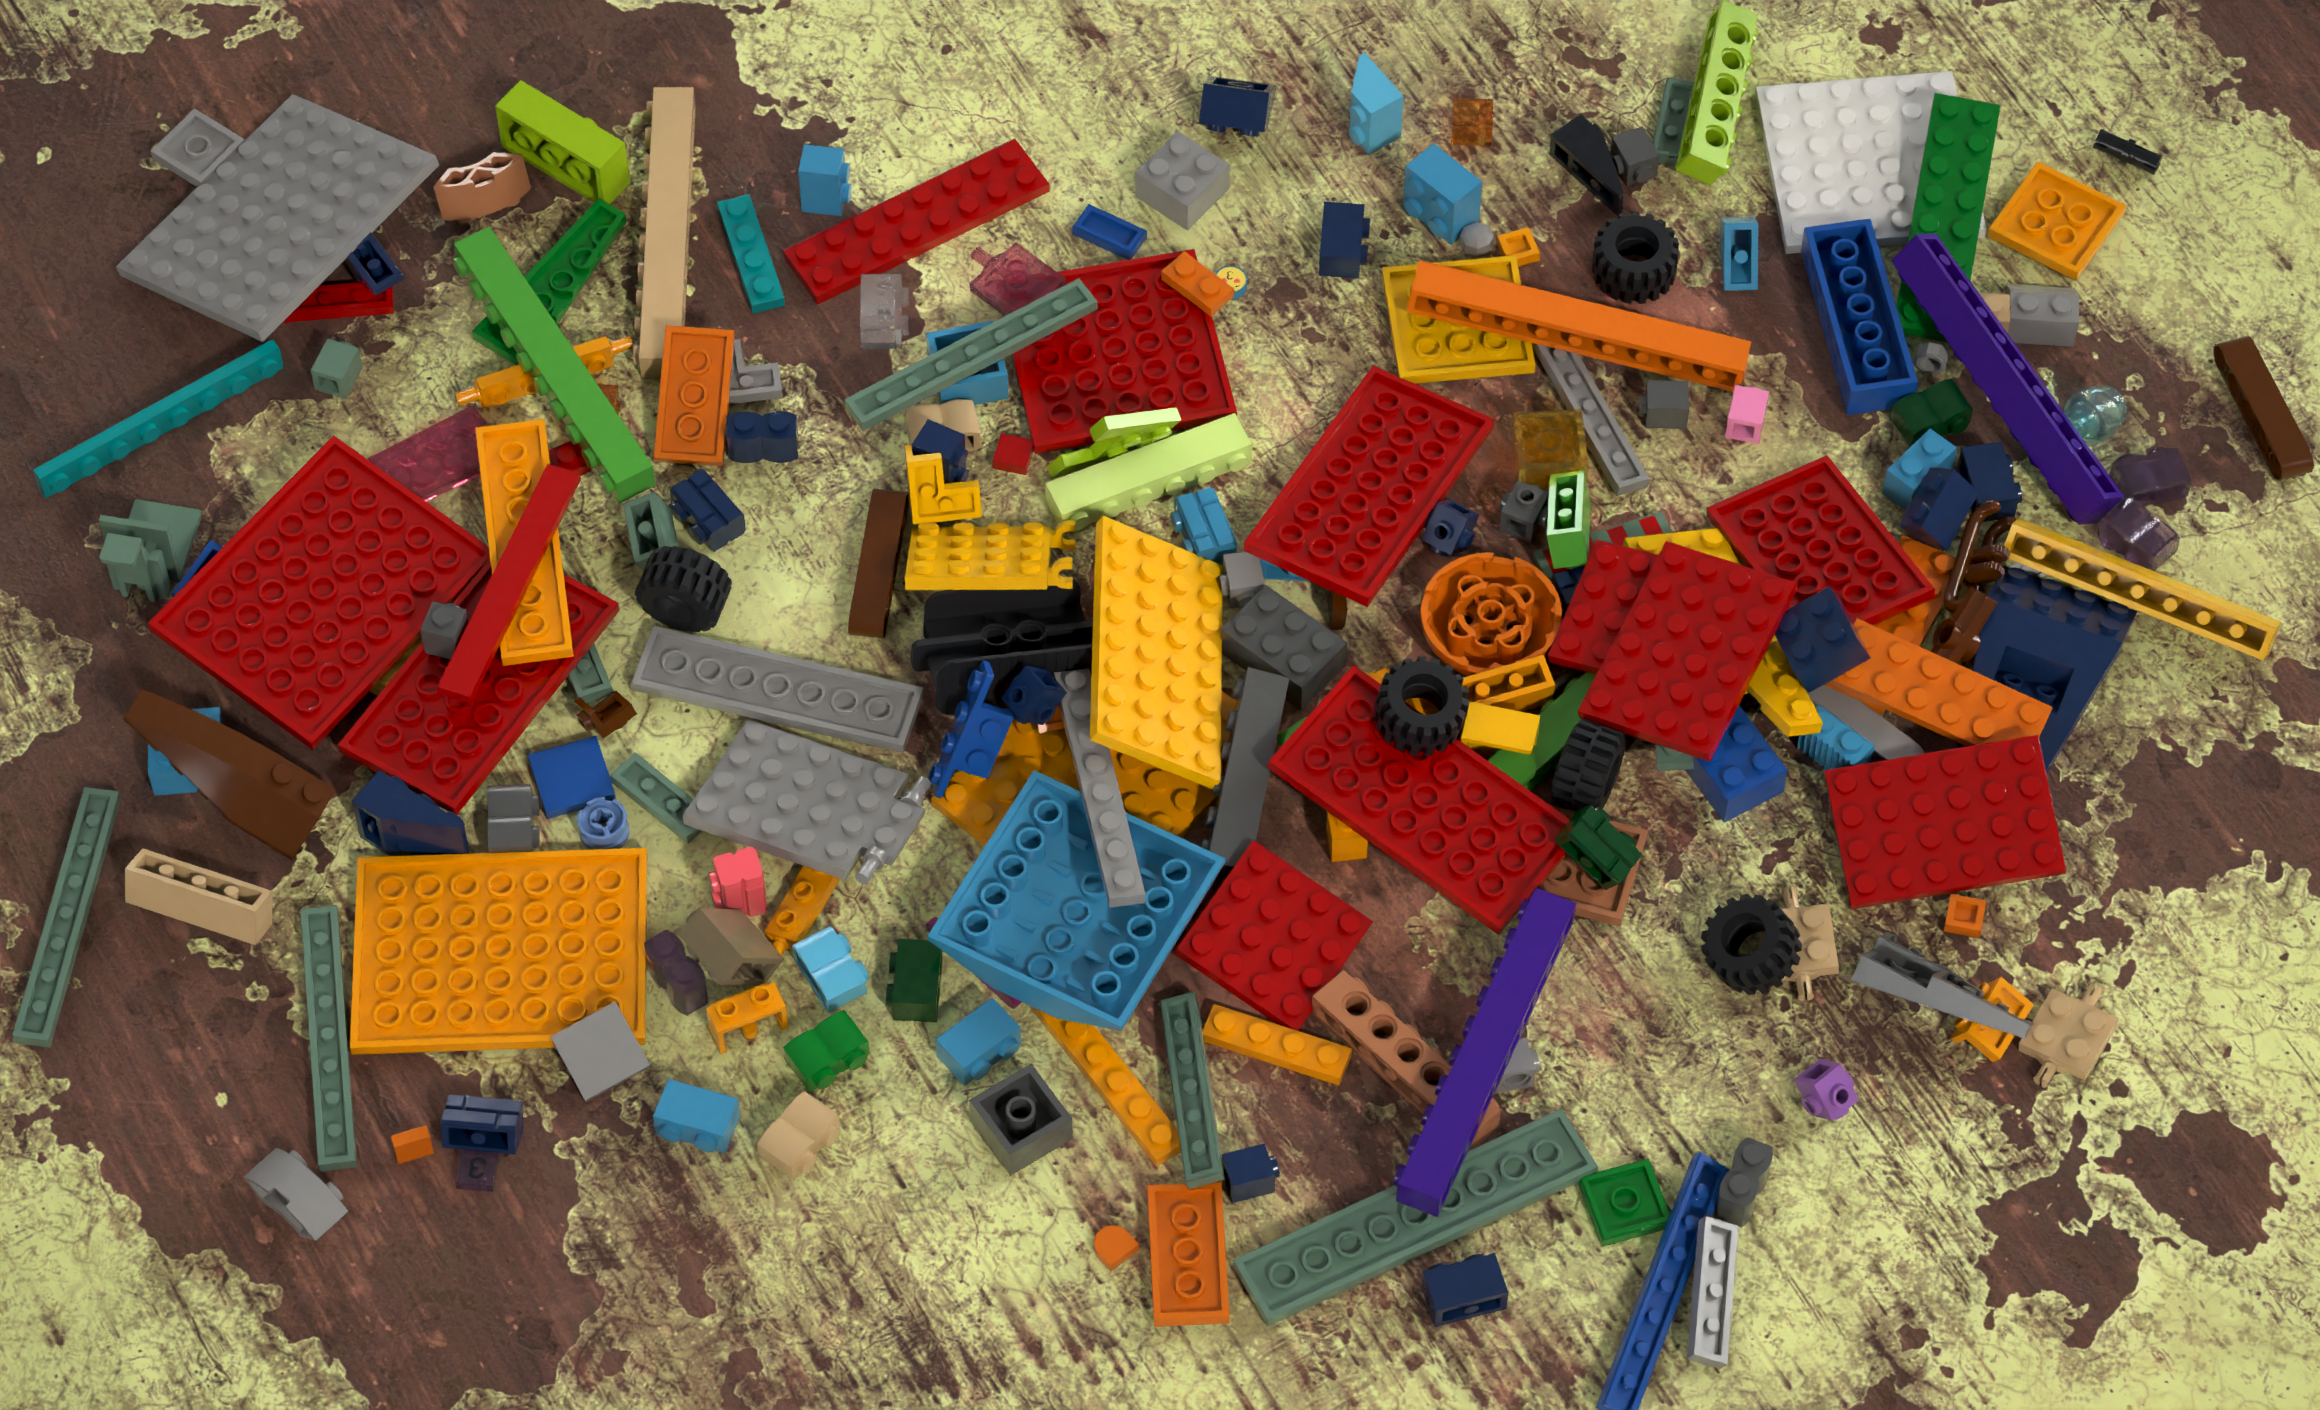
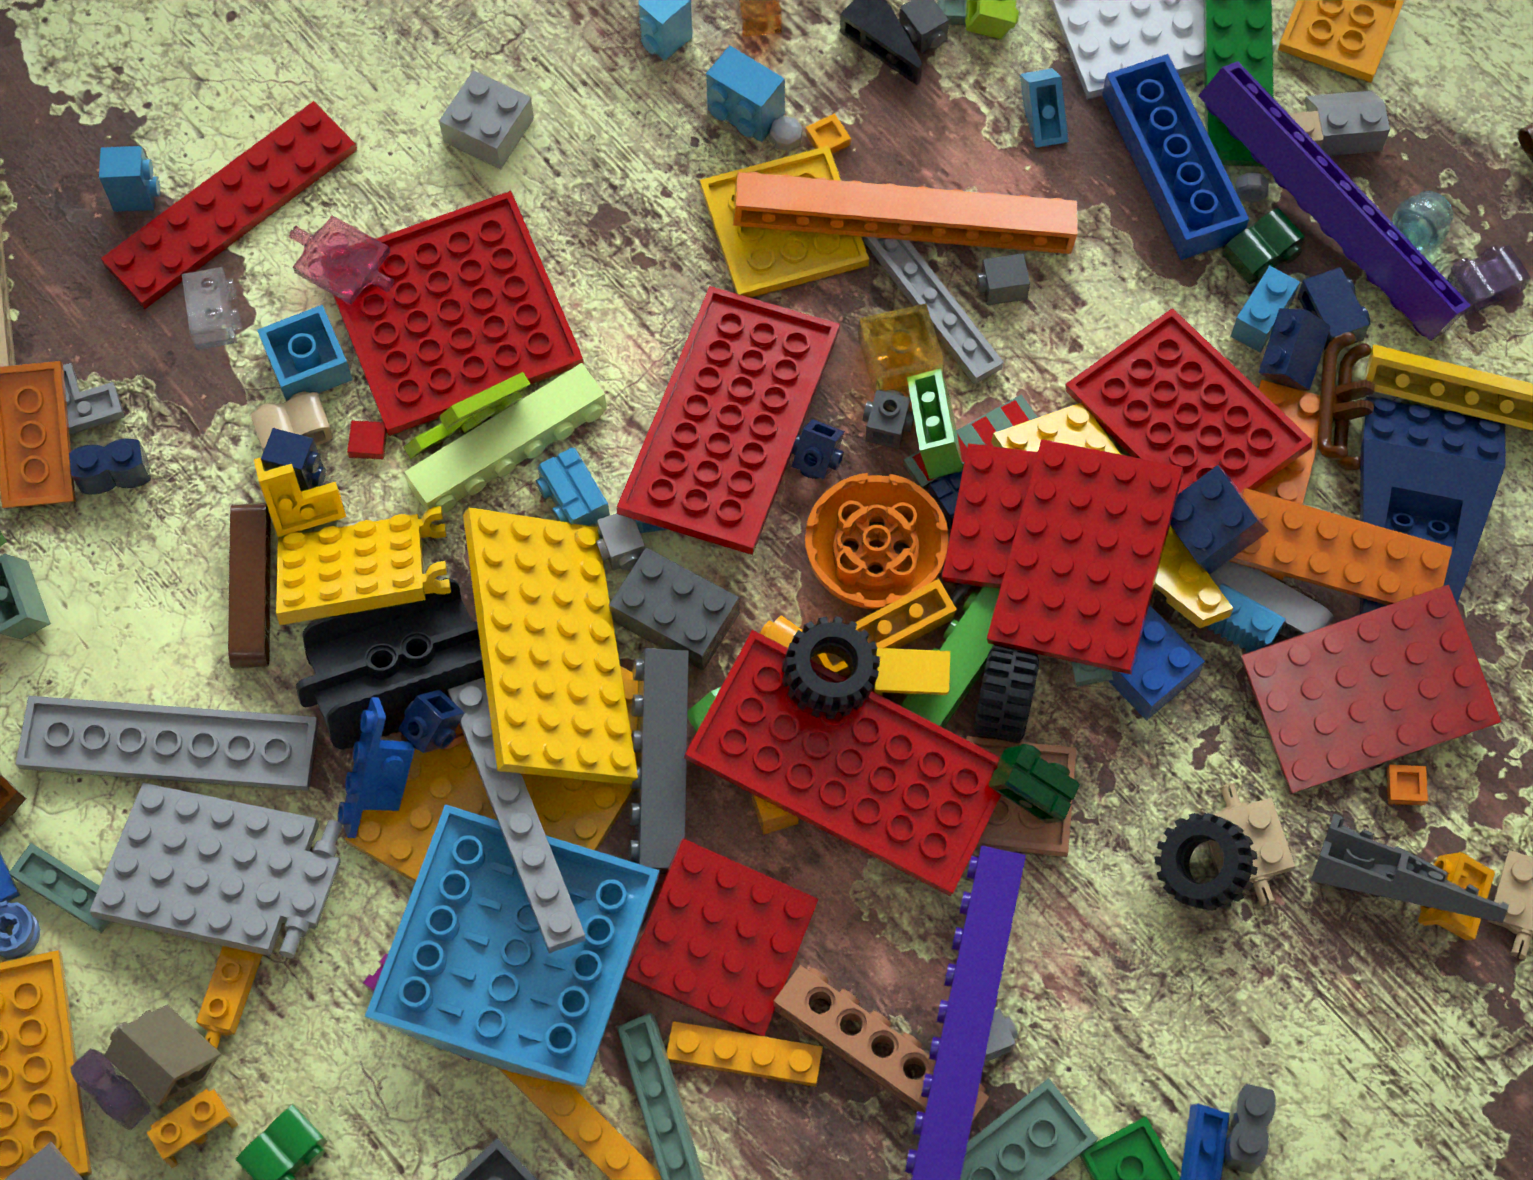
camera: 10 degrees left, 10 degrees up
black tyre [635,546,732,632] -> none
dark blue brick [669,469,746,552] -> none
coral brick [708,846,767,917] -> none
teal plate [717,194,785,314] -> none
medium azure brick [792,926,869,1013] -> none
sand green plate [844,278,1098,431] -> none
dark green brick [886,938,943,1022] -> none
dark azure brick [935,997,1021,1086] -> none
blue tile [1072,204,1147,260] -> none
orange plate [1161,251,1234,317] -> none
dark blue slope [1199,76,1276,136] -> none
light yellow tile [1215,266,1247,300] -> none
dark blue brick [1319,202,1370,279] -> none
reddish brown tile [1327,590,1348,630] -> none
black tyre [1592,212,1679,304] -> none
bright pink brick [1725,385,1769,444] -> none
medium lavender brick [1793,1059,1859,1121] -> none
reddish brown piece [1931,587,1998,665] -> none
clear purple brick [2097,496,2180,571] -> none

